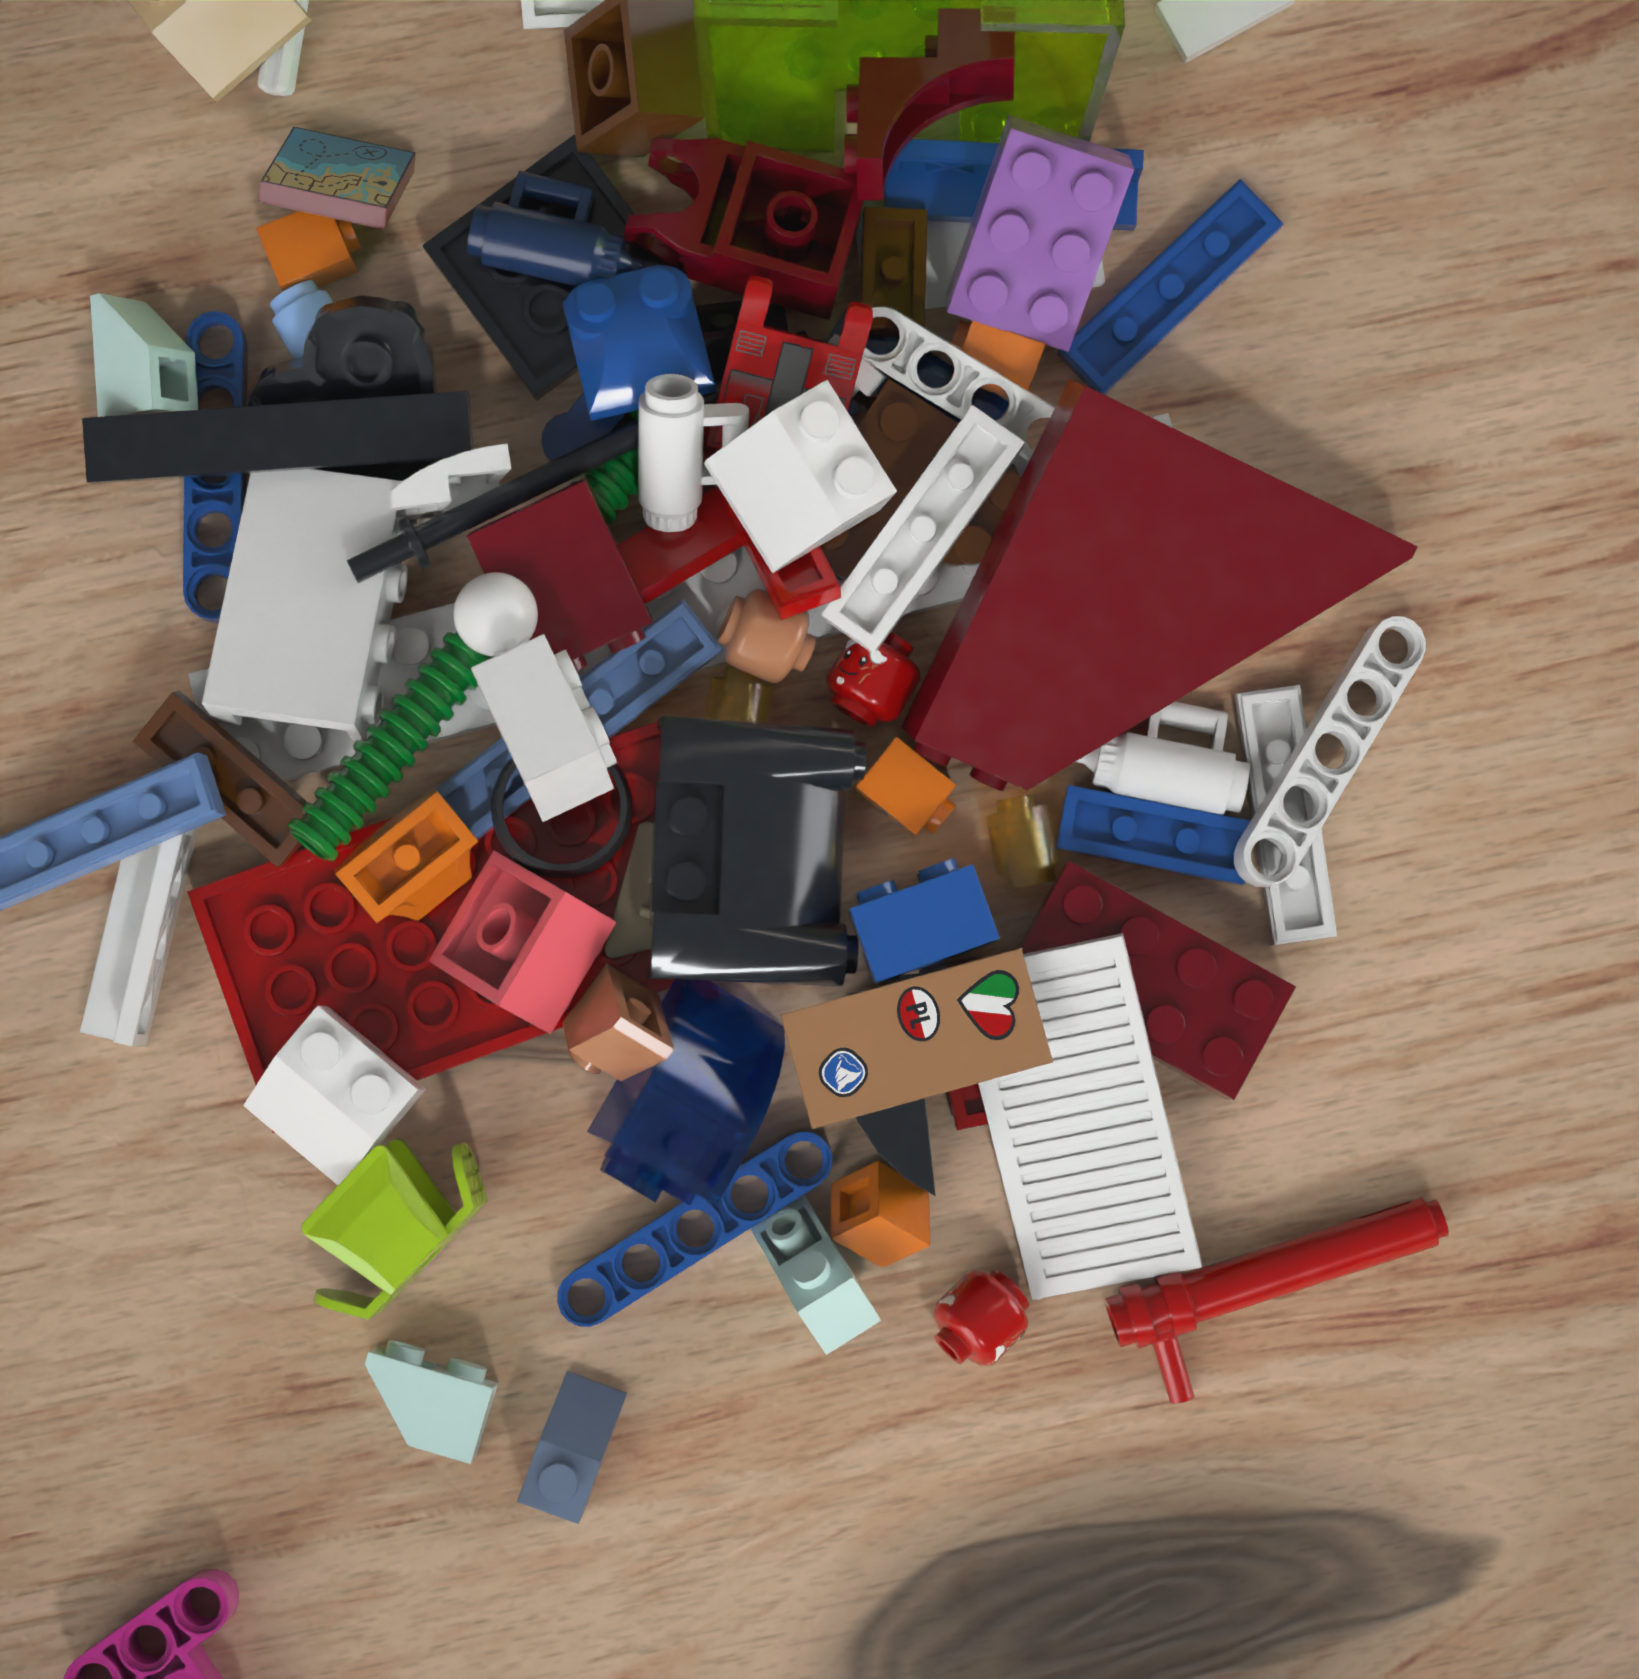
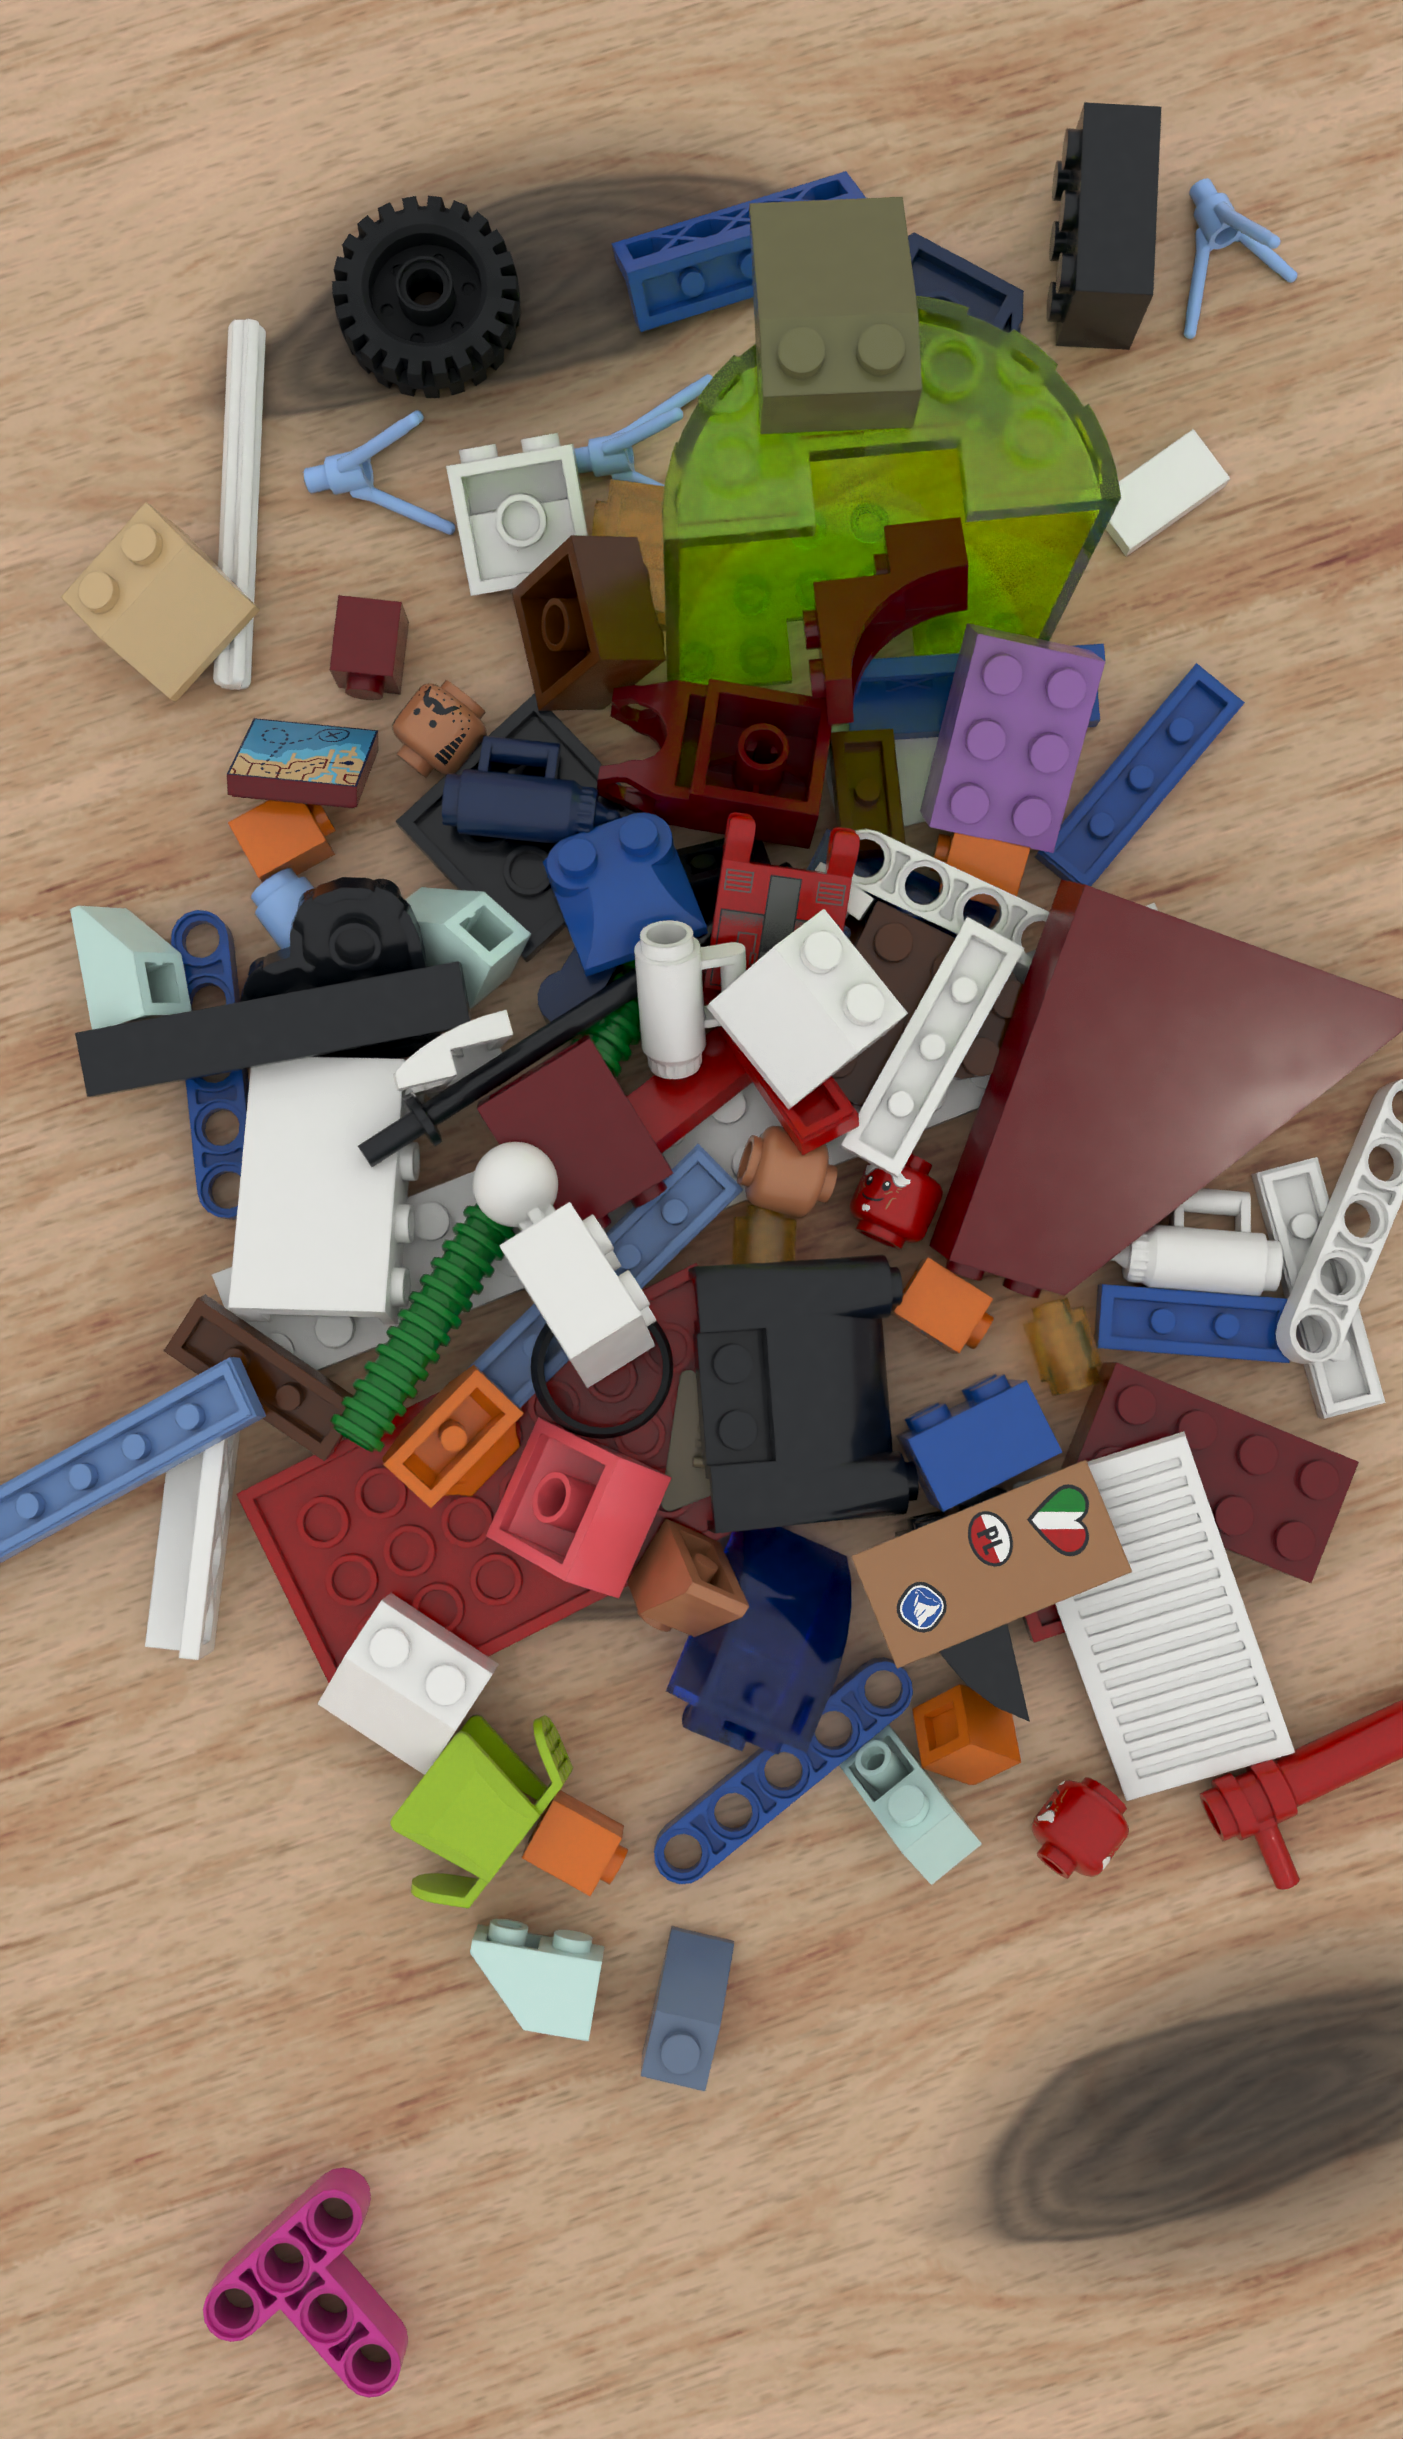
camera: 10 degrees left, 0 degrees up
none -> dark red brick [329,595,409,700]
none -> nougat head [392,680,487,778]
none -> light aqua slope [405,887,531,1009]
none -> orange brick [522,1790,628,1897]

